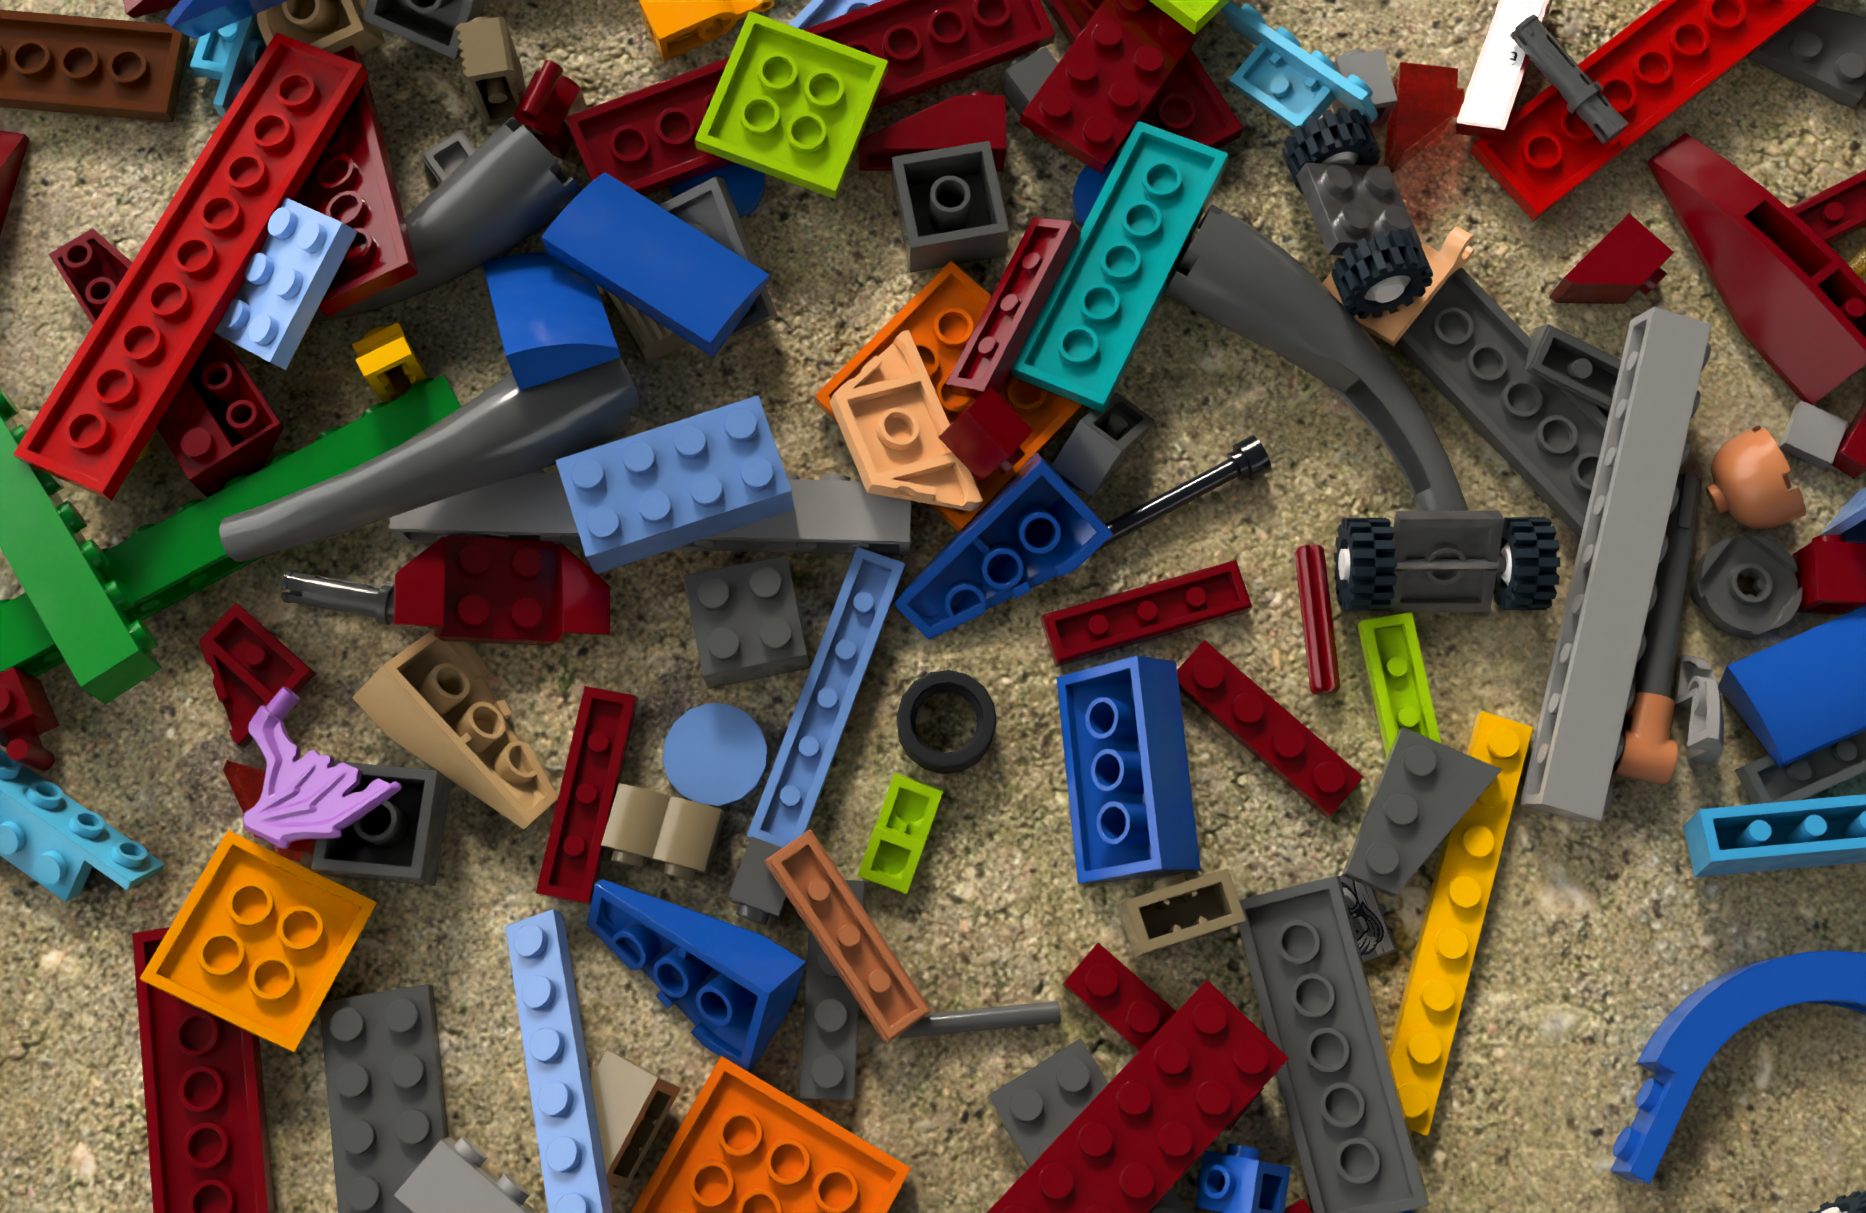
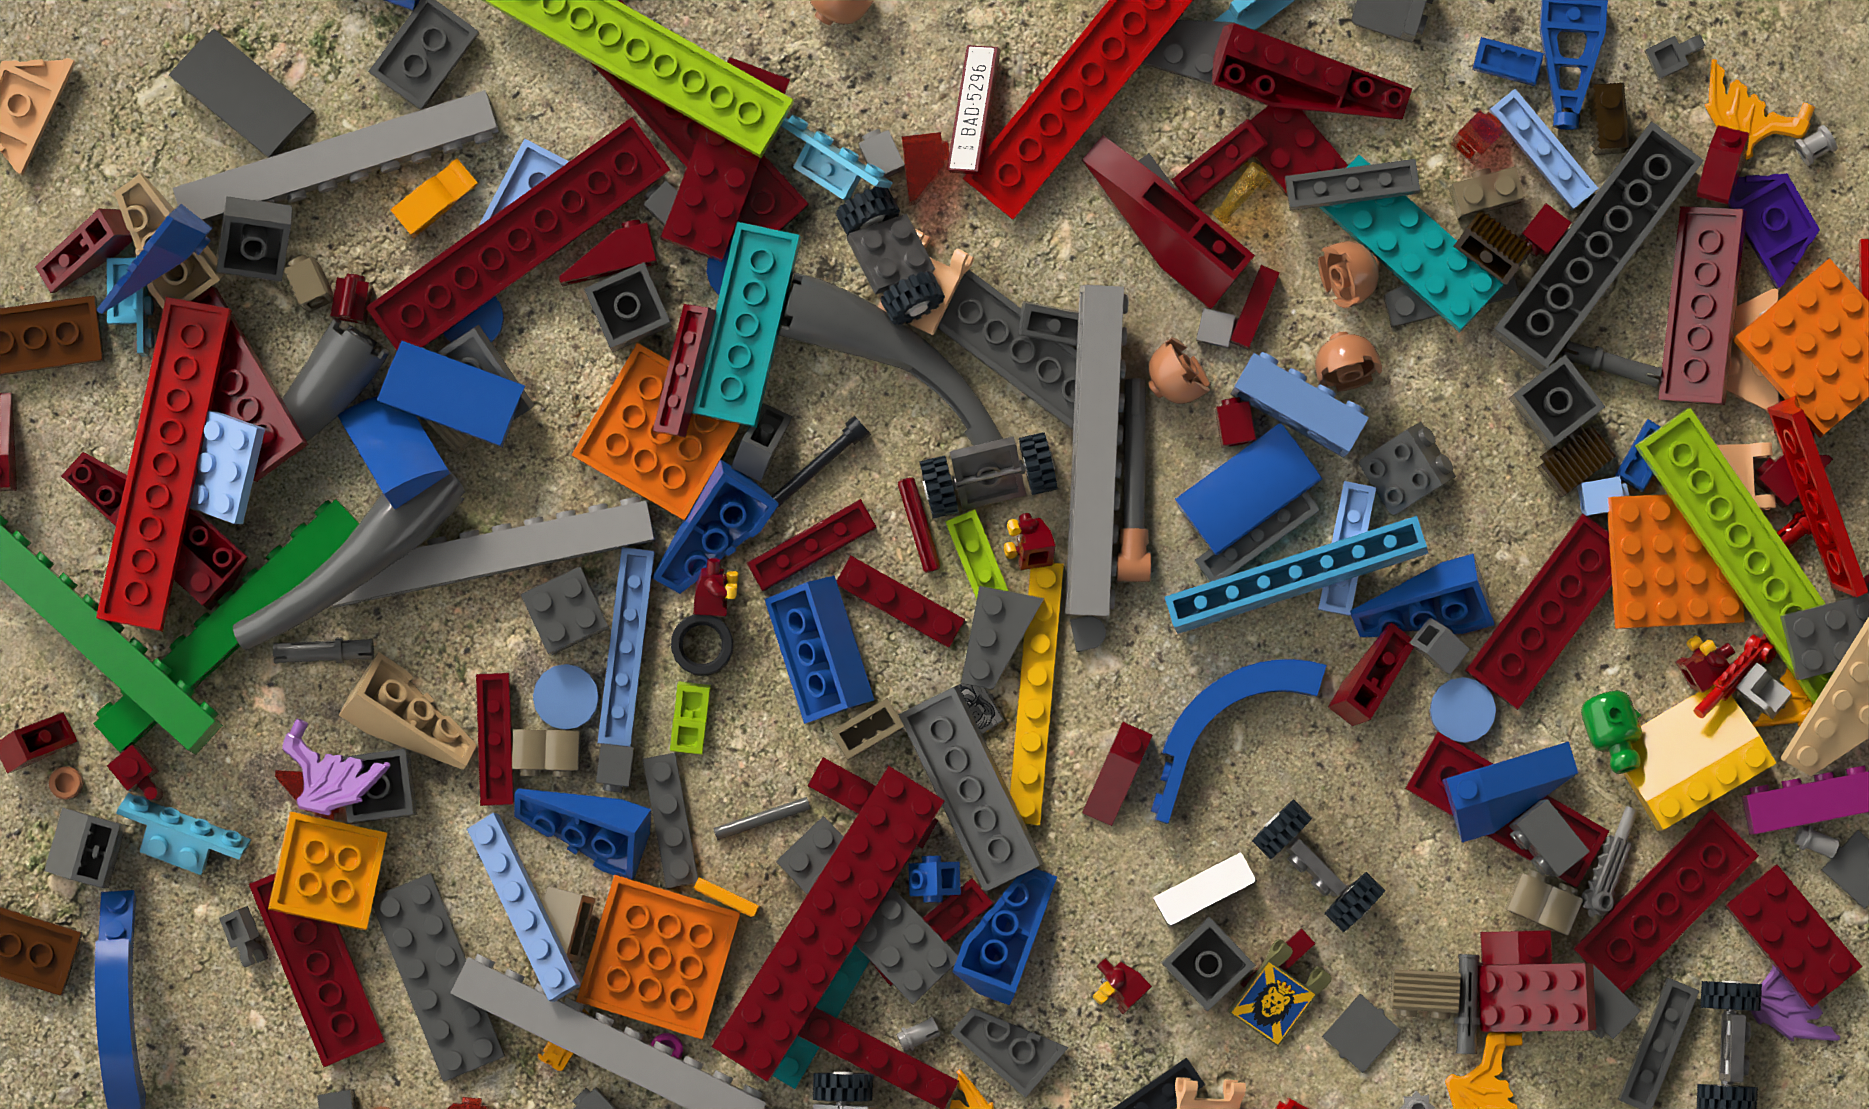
camera: 10 degrees left, 10 degrees up
dark red wing [199,603,316,748] -> none
yellow arch [352,322,429,403] -> none
dark red piece [393,535,610,646] -> none
light grey tile [420,130,476,185] -> none
medium blue brick [555,395,795,574] -> none
lime plate [695,11,888,199] -> none
nougat tile [764,829,932,1043] -> none
light nougat wing [829,330,983,511] -> none
dark red brick [938,386,1033,482] -> none
dark grey pin [1510,14,1629,146] -> none
dark red slope [1549,213,1674,304] -> none
light grey brick [1673,655,1724,764] -> none
dark grey plate [1690,535,1802,639] -> none
none -> dark grey plate [219,906,268,968]
none -> dark red piece [693,558,738,617]
none -> light orange tile [694,877,761,917]
none -> dark red piece [1003,513,1056,570]
none -> dark grey tile [1070,616,1106,652]
none -> dark red slope [1082,722,1153,826]

